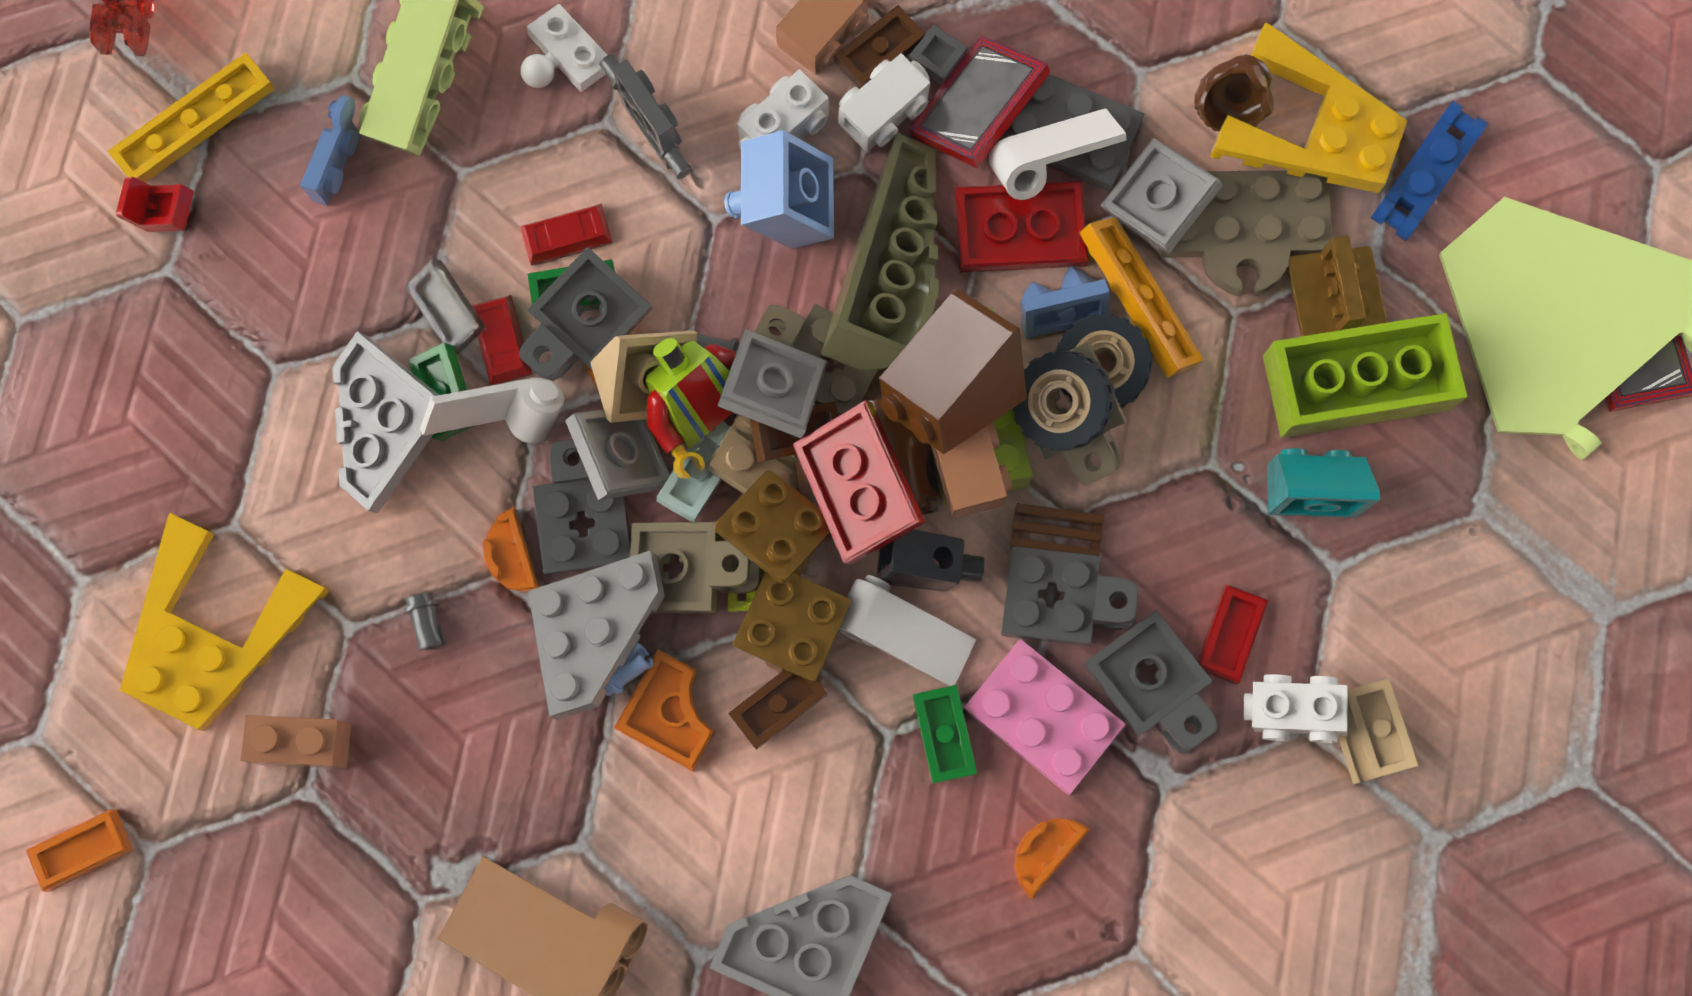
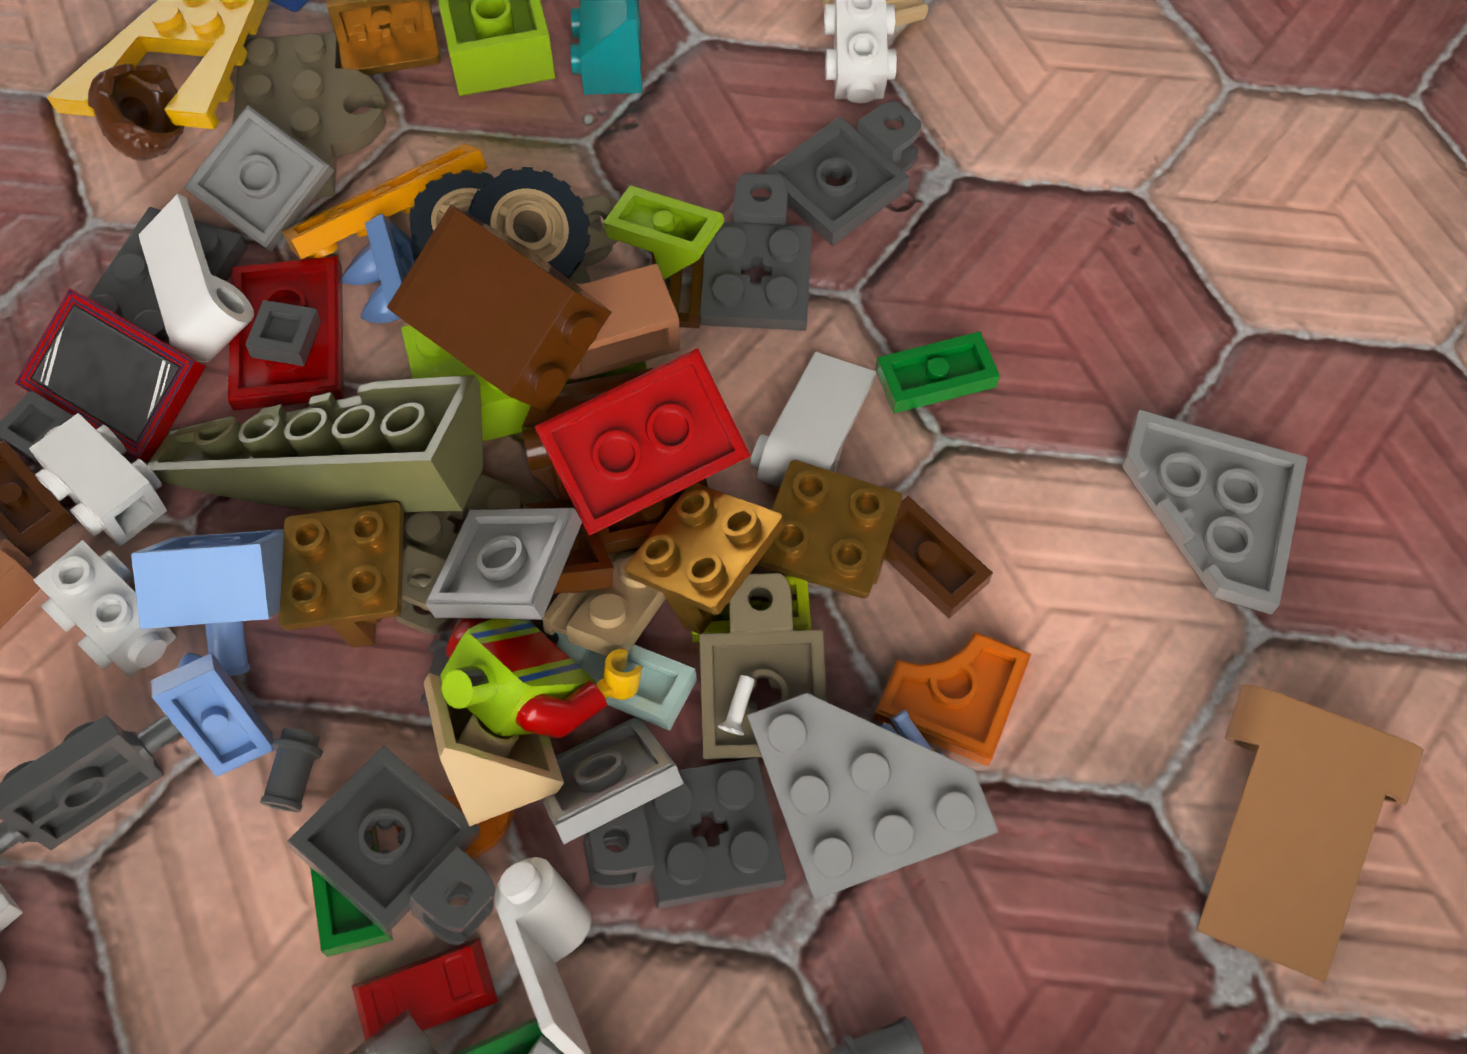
camera: 95 degrees left, 15 degrees down
orange tile [483,507,540,593] -> none
red tile [520,203,613,266] -> none
black torso [876,529,985,592] -> none
bright pink plate [963,639,1126,795] -> none
orange tile [1014,818,1090,899] -> none
red tile [1197,584,1269,685] -> none
none -> medium blue tile [151,653,275,777]
none -> dark grey plate [245,300,321,366]
none -> dark grey pin [260,728,323,813]
none -> pearl gold bracket [278,502,404,648]
none -> lime slope [603,185,724,279]
none -> white piece [717,675,755,735]

